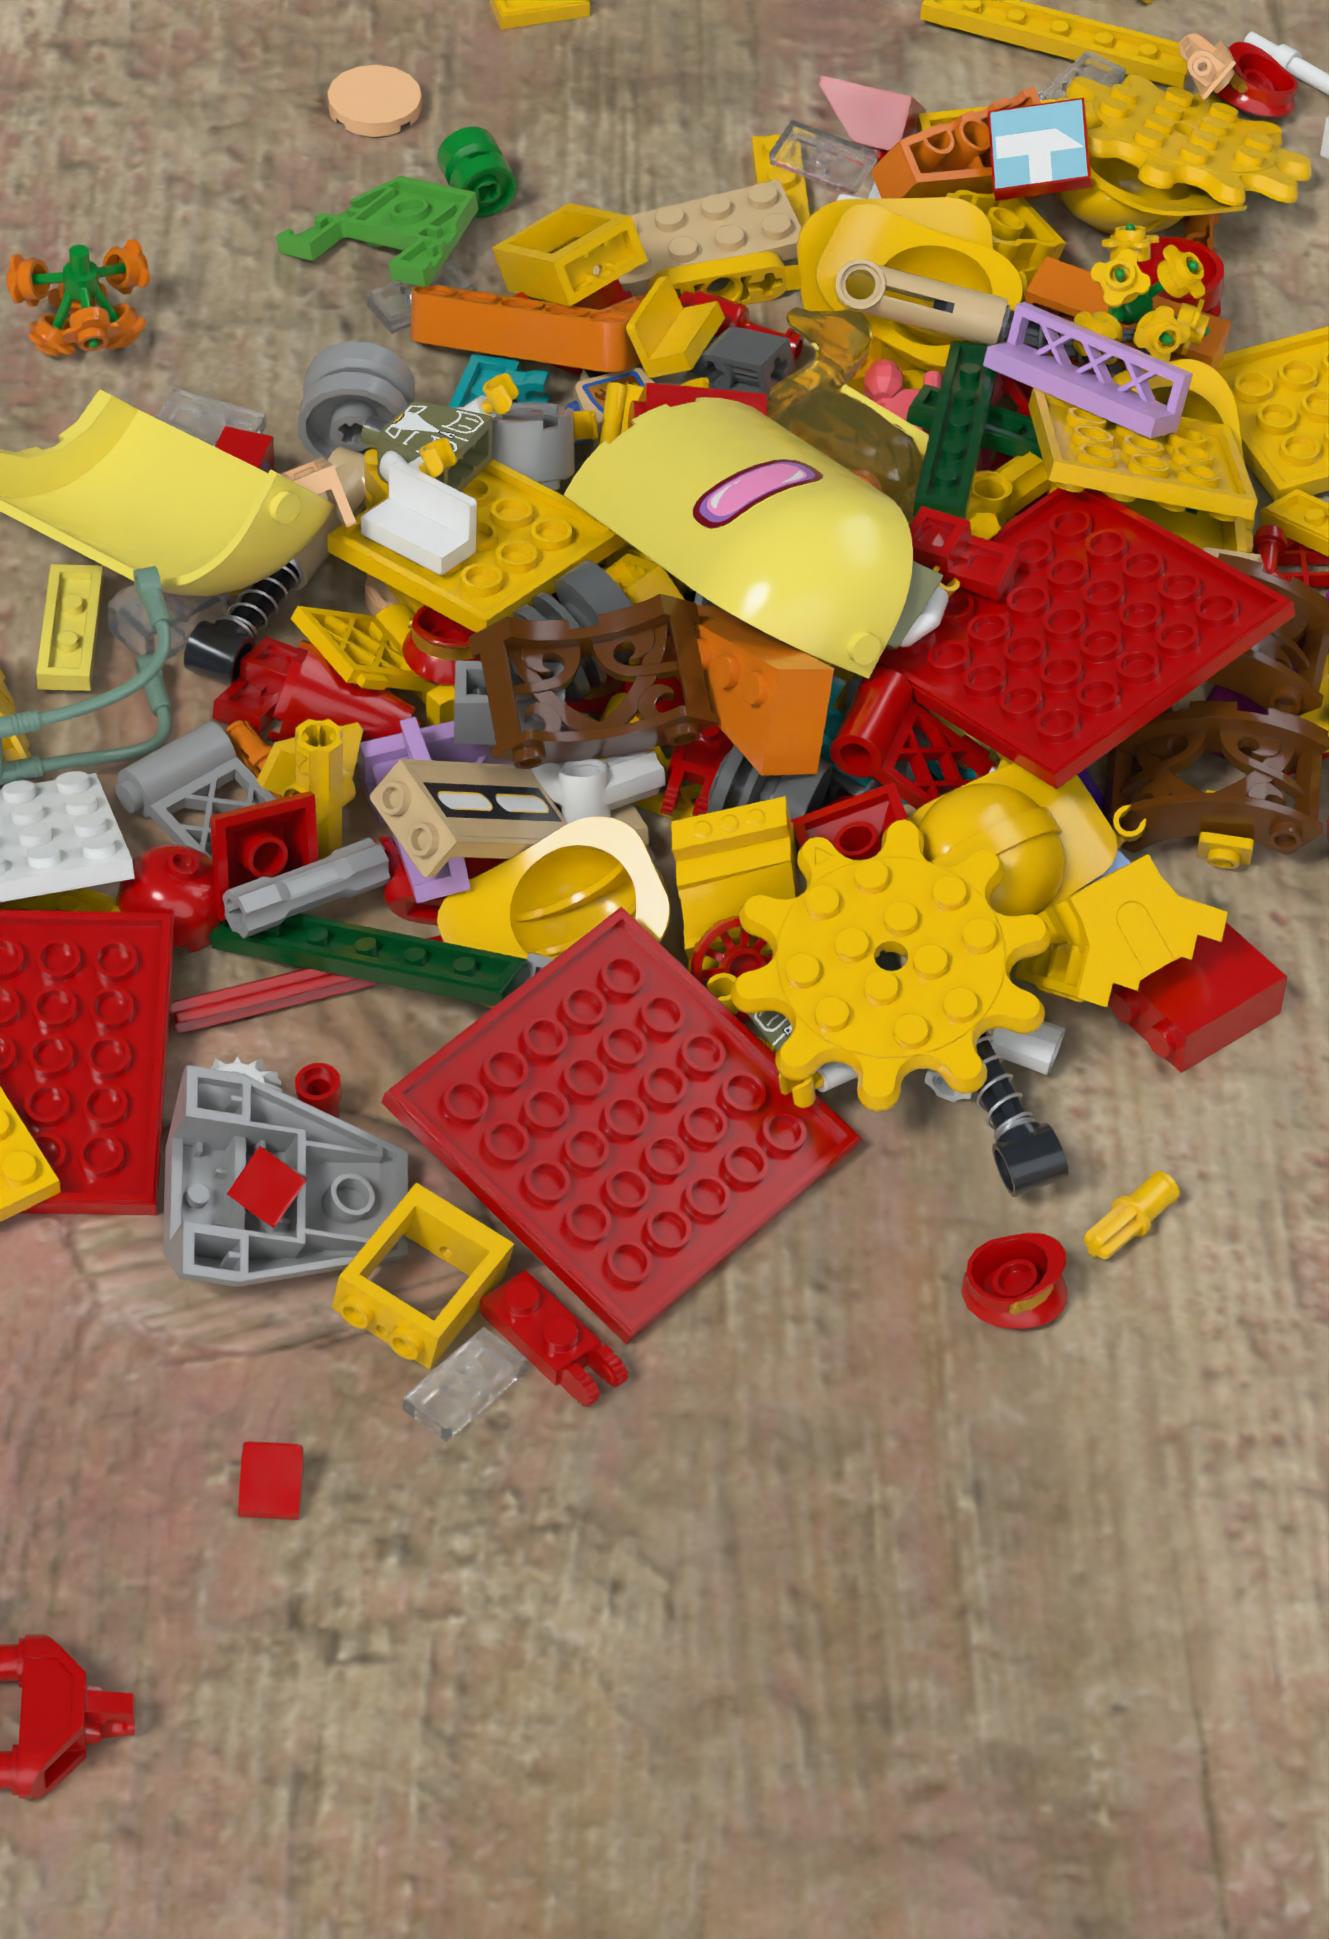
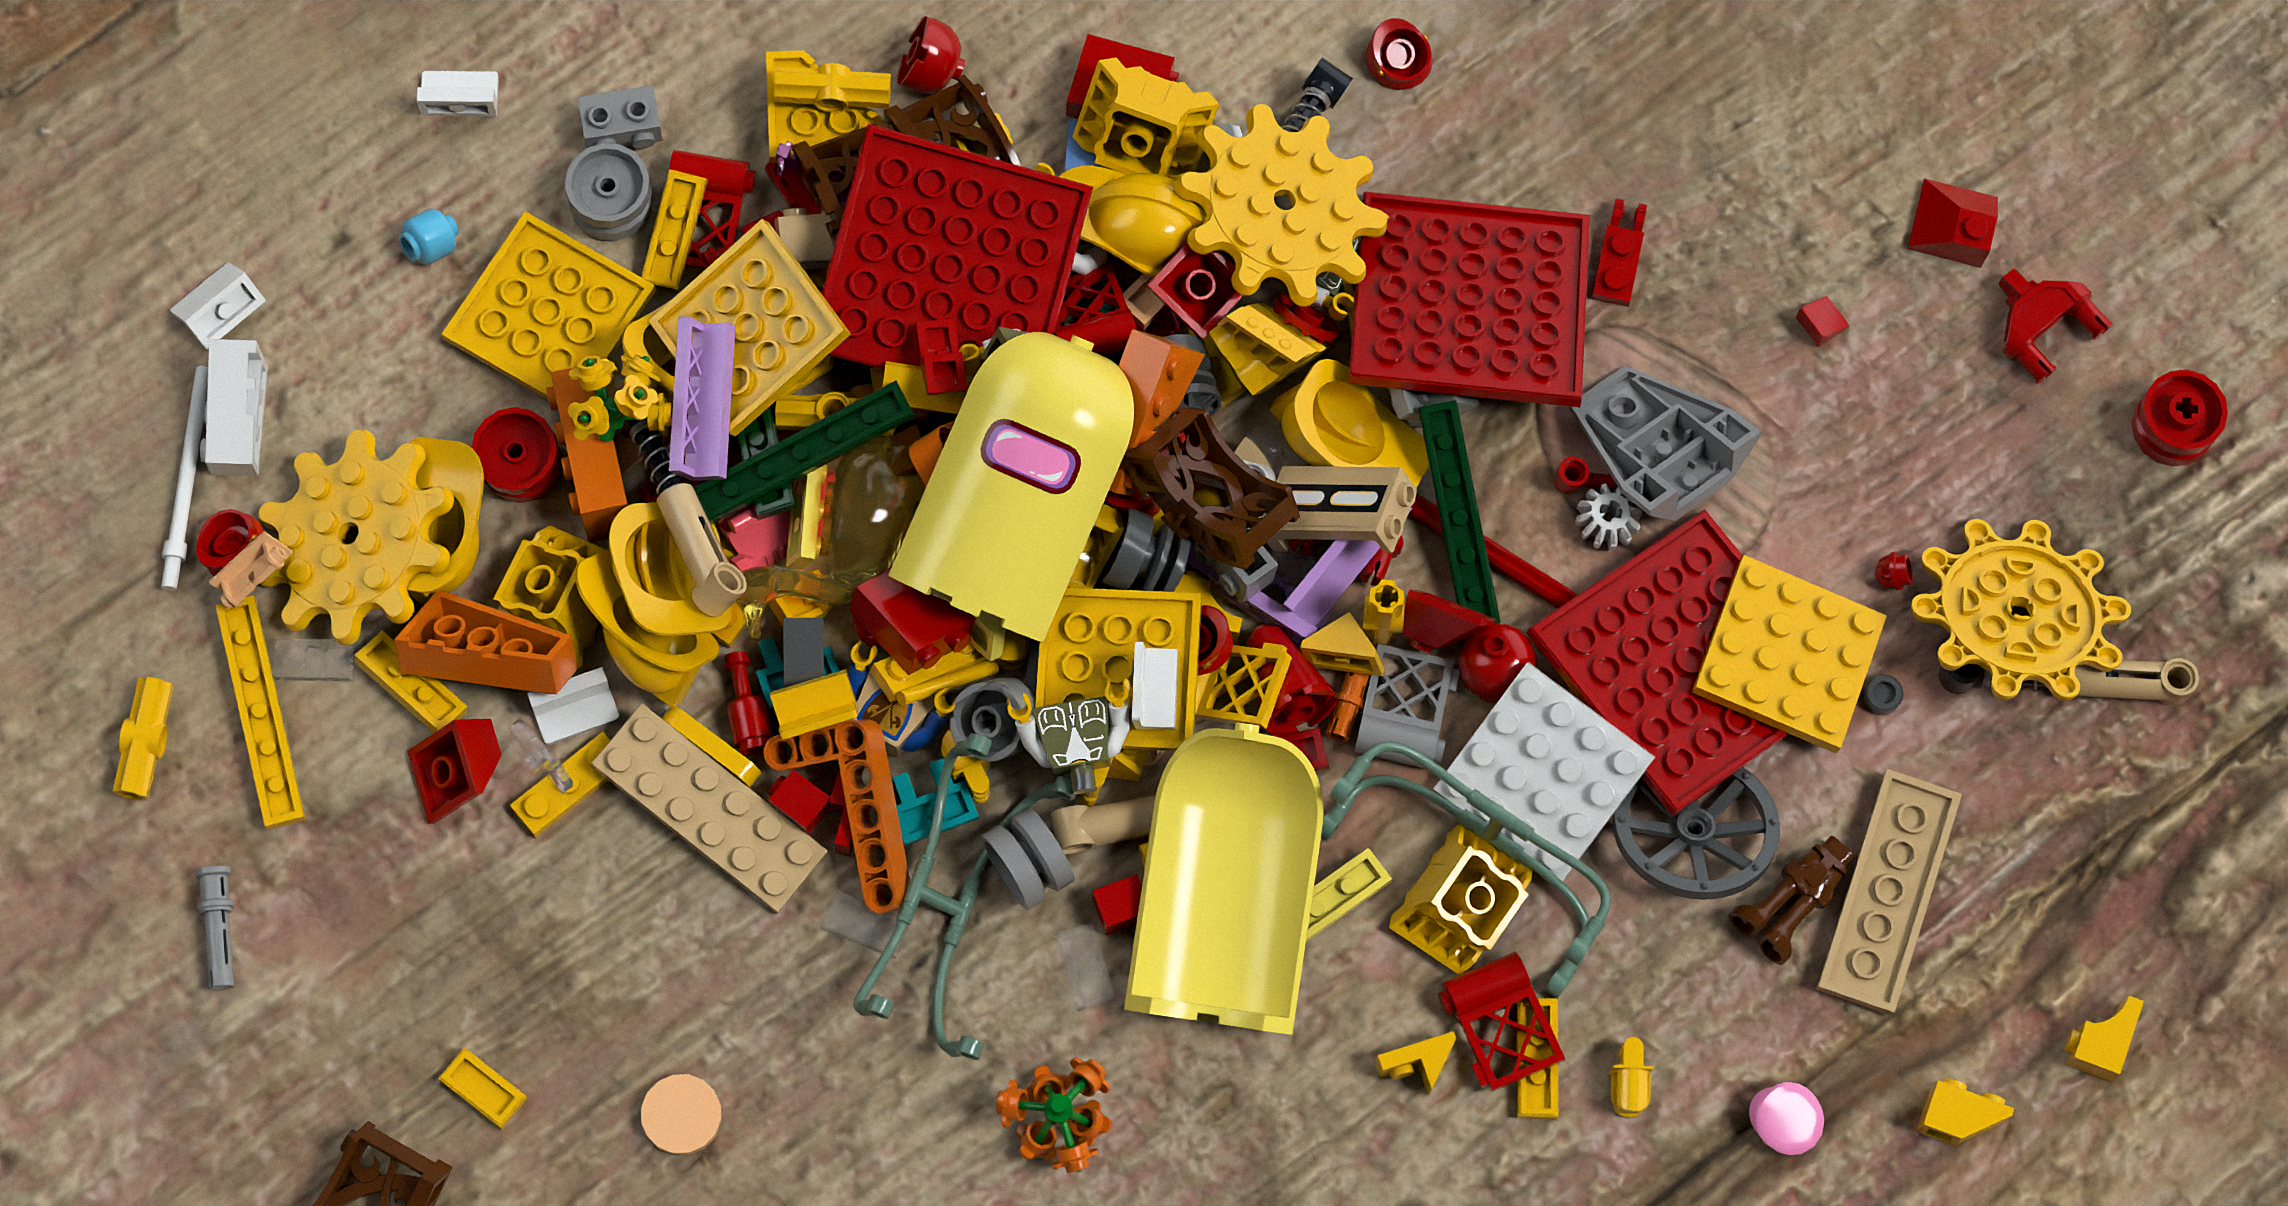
camera: 130 degrees left, 25 degrees up
light grey axle [222,837,391,939] -> none
red slope [226,1146,308,1228] -> none
bright green wing [276,176,479,288] -> none
light nougat panel [281,457,357,528] -> none
yellow window [331,1182,514,1370] -> none
clear plate [403,1327,528,1442] -> none
green wheel [437,126,518,218] -> none
yellow window [492,203,648,307] -> none
tile [988,98,1092,201] -> none
yellow axle [1083,1171,1180,1260] -> none
none -> sand green bar [853,733,1076,1060]
none -> red slope [1907,178,1998,268]

